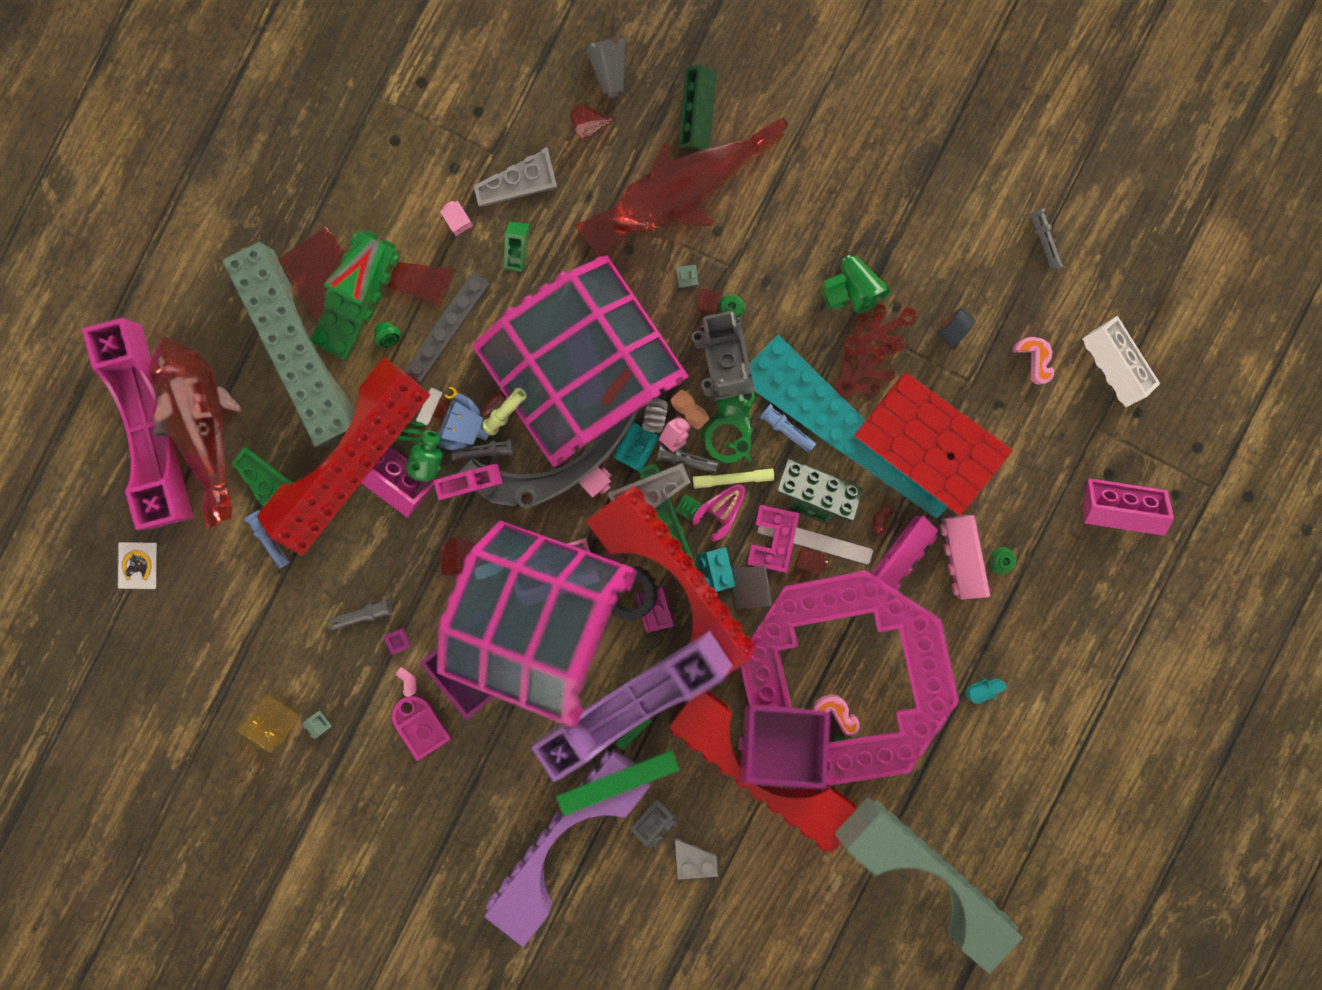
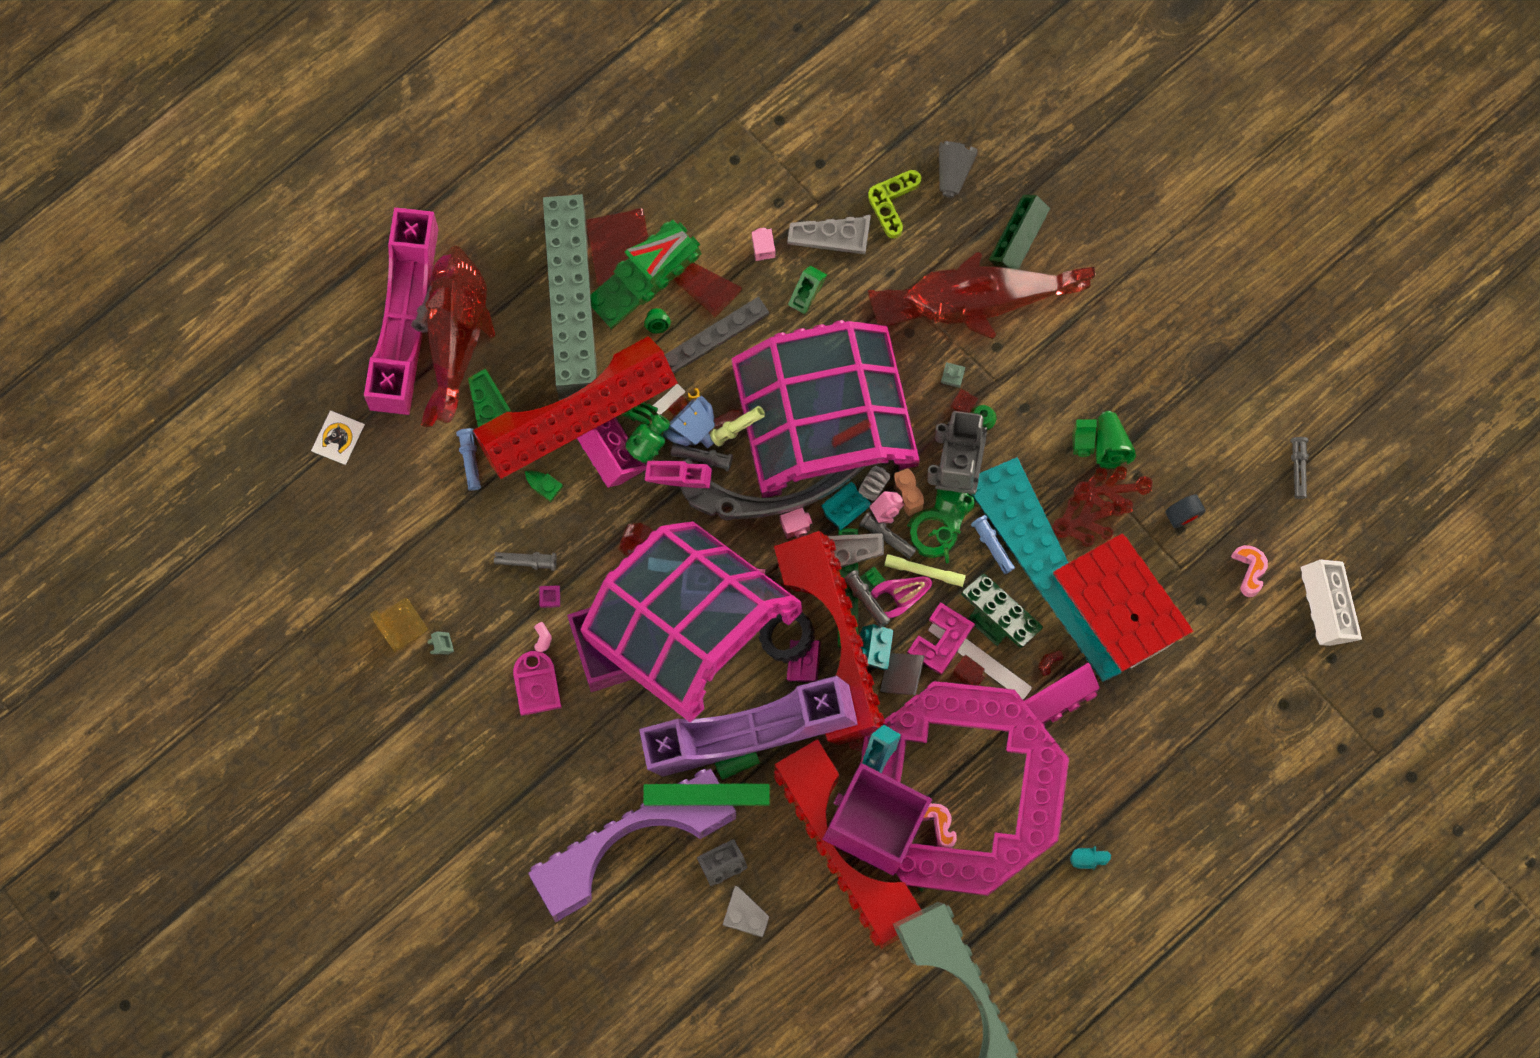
camera: 15 degrees right, 15 degrees down
clear red helmet [570,102,617,140] -> none
bright pink slope [940,515,990,600] -> none
green cone [988,547,1016,575] -> none
dark pink slope [1082,478,1174,536] -> none
none -> green plate [525,470,563,502]
none -> dark grey pin [844,570,890,628]
none -> teal arch [862,725,901,773]
none -> lime beam [868,170,921,238]

